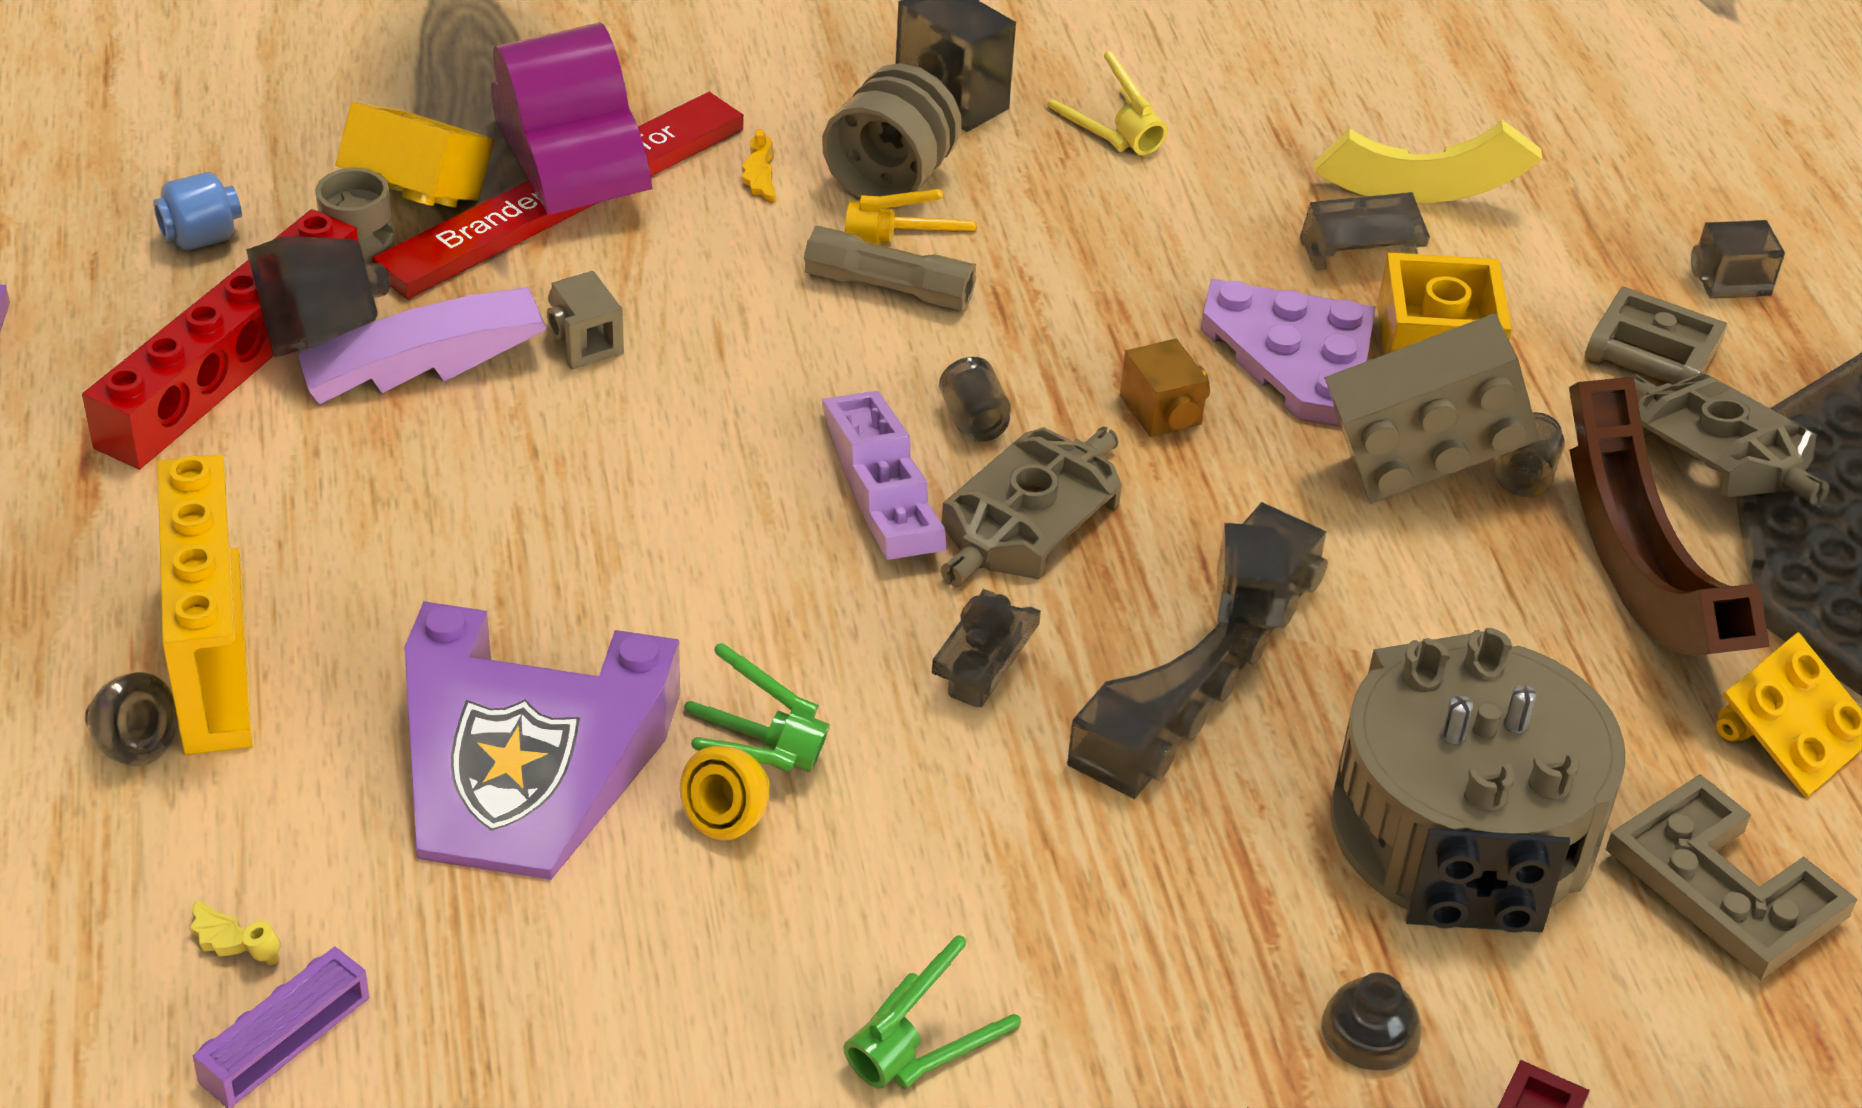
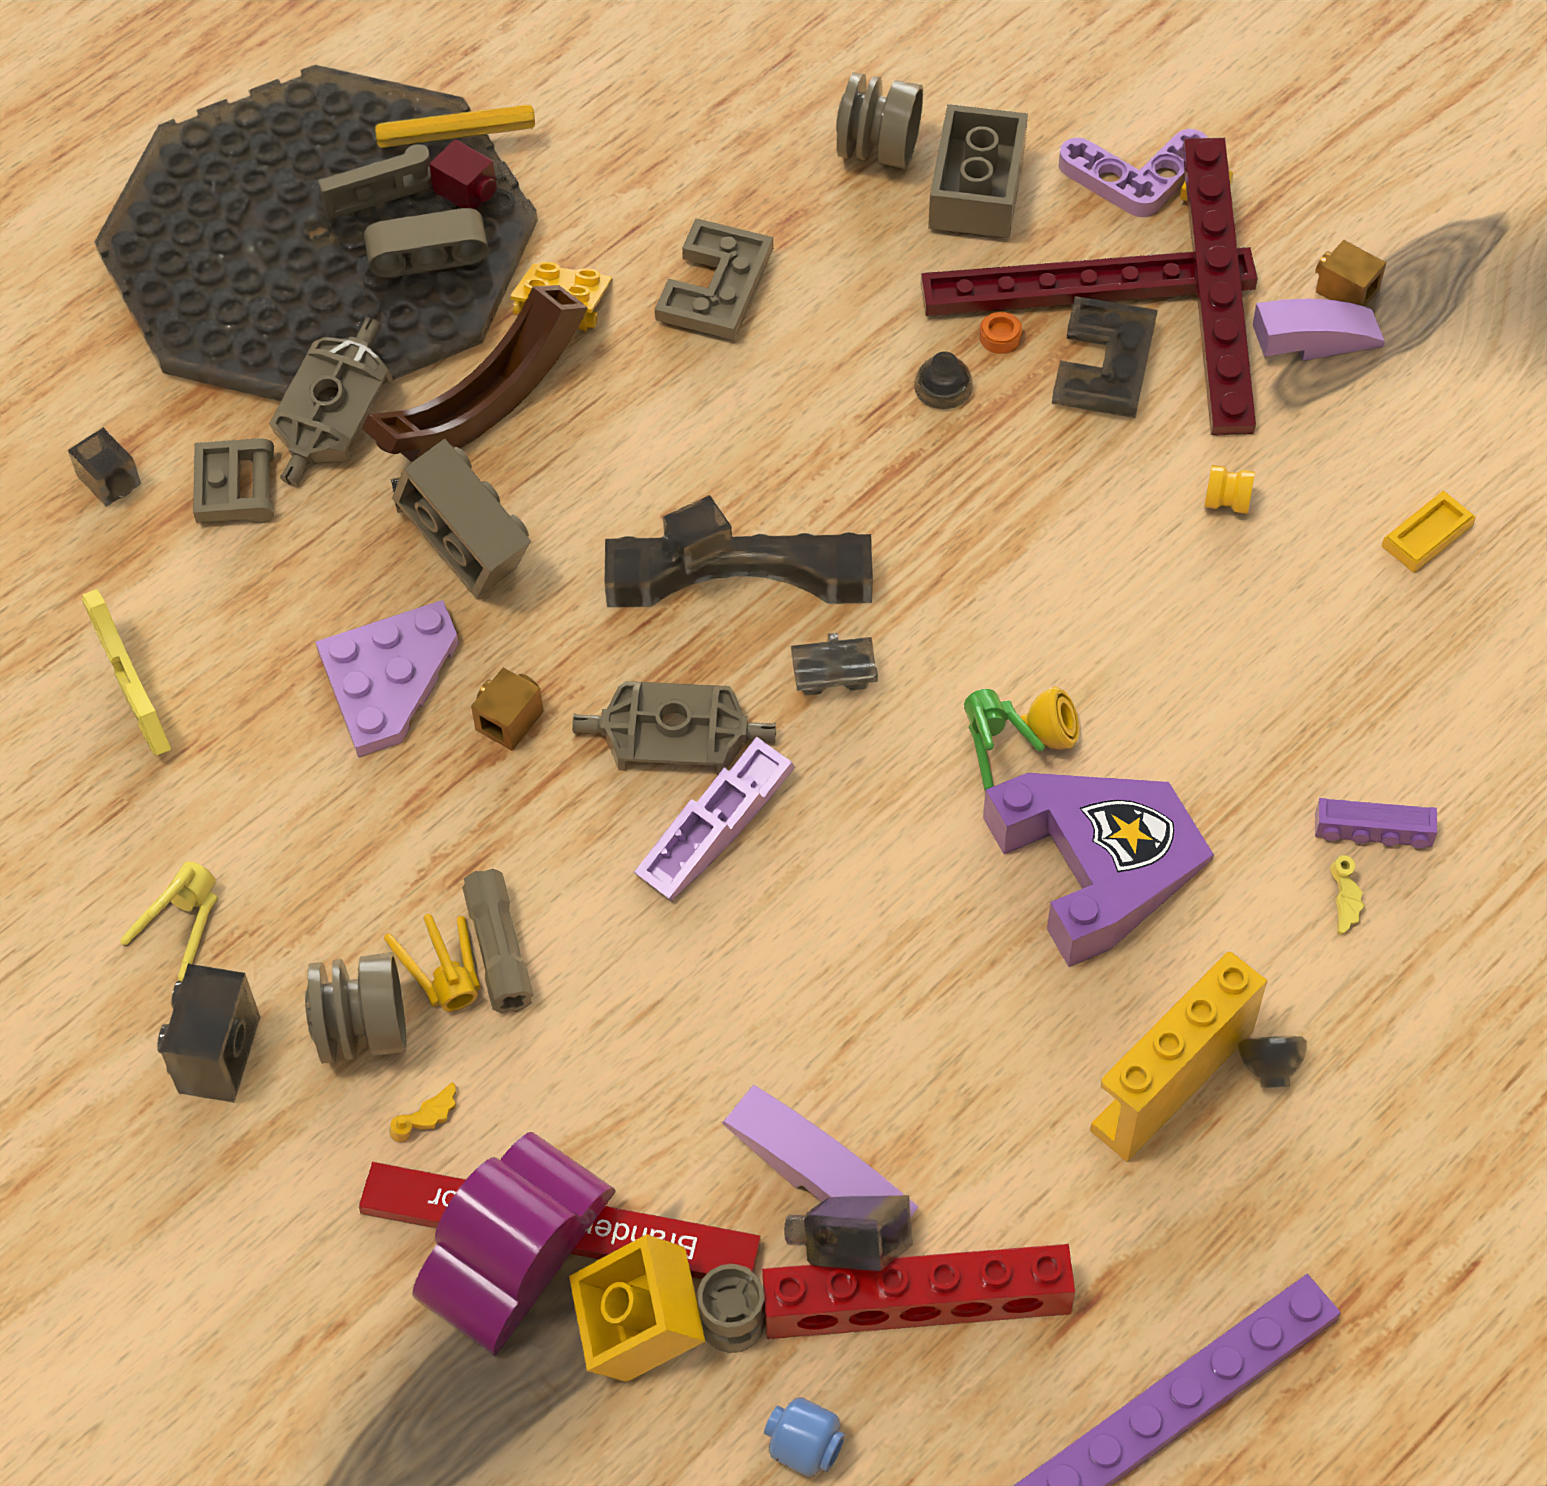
camera: 120 degrees left, 15 degrees up
dark tan brick [547,271,624,369] -> none
bright green plant [843,935,1021,1090] -> none
clear smoke brick [939,357,1011,442] -> none
clear smoke hinge [1299,192,1430,270] -> none
dark tan piece [1331,628,1625,933] -> none
yellow brick [1377,252,1512,355] -> none

